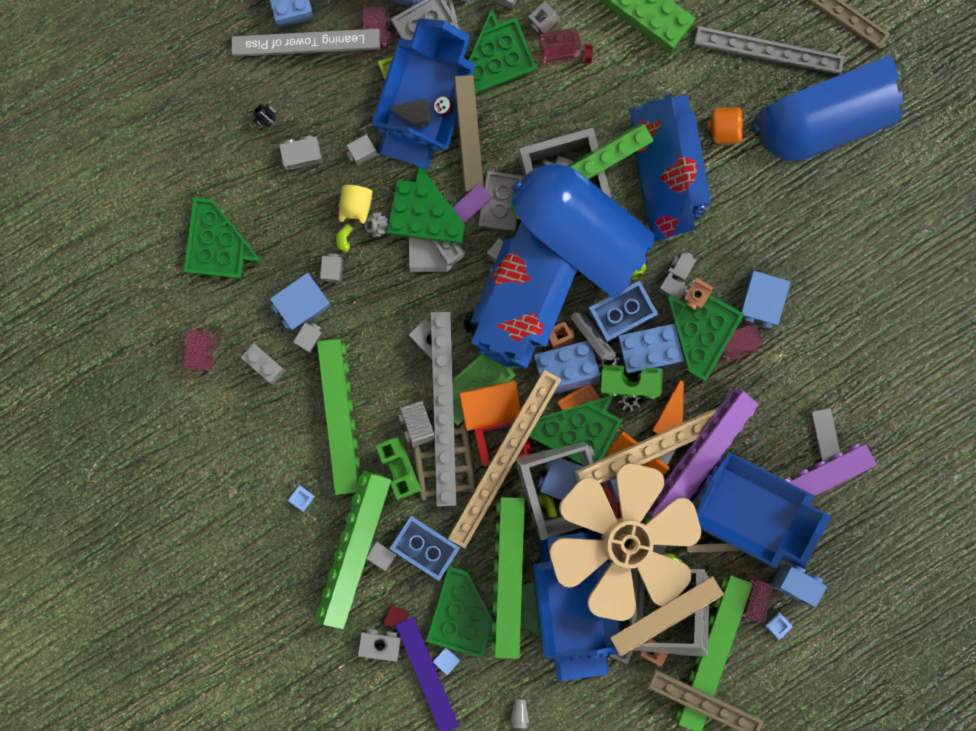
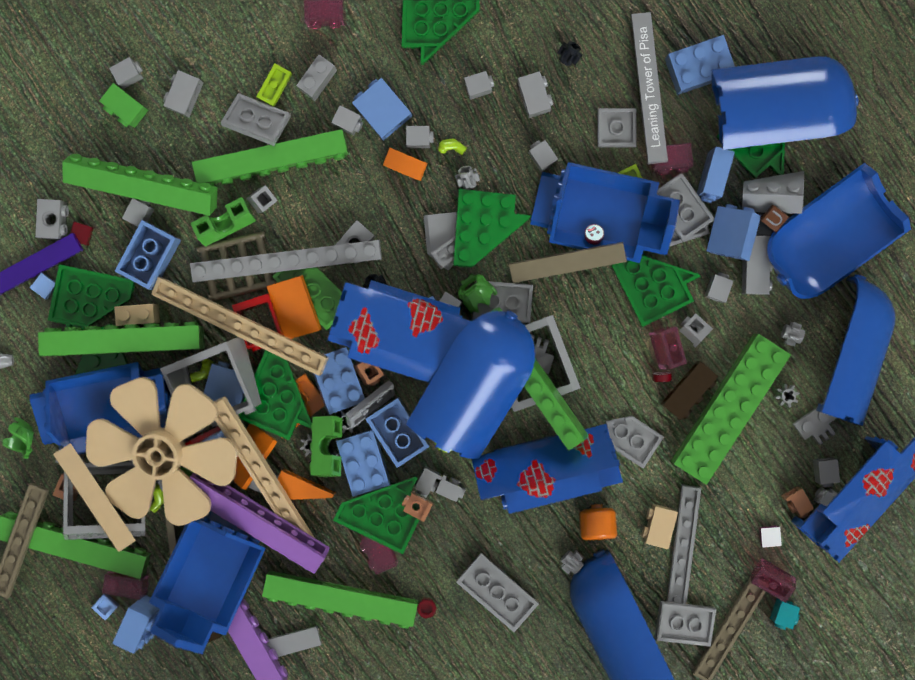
camera: 85 degrees right, 5 degrees up
light blue tile [288,485,315,512] -> none
light yellow piece [339,185,373,224] -> none
clear smoke slope [389,98,432,129] -> none
light grey brick [398,401,435,447] -> none
medium lavender tile [453,184,492,223] -> none
medium blue brick [740,271,791,329] -> none
none -> bright green helmet [2,417,34,459]
none -> bright green brick [99,83,148,128]
none -> light grey brick [109,57,144,89]
none -> tan brick [114,304,160,326]
none -> light grey brick [163,70,203,118]
none -> light grey tile [221,93,291,146]
none -> light grey brick [246,185,278,214]
none -> lime plate [256,63,292,107]
none -> bright green brick [262,571,418,628]
none -> orange slope [383,148,428,181]
none -> dark red tile [417,598,436,618]
none -> light grey plate [456,552,539,632]
none -> bright green helmet [458,273,498,313]
none -> light grey brick [464,71,494,100]
none -> light grey gear [560,550,584,574]
none -> light grey tile [597,108,636,148]
none -> light grey tile [606,416,664,468]
none -> tan brick [642,504,678,549]
none -> light grey tile [654,601,716,647]
none -> dark brown brick [660,361,718,420]

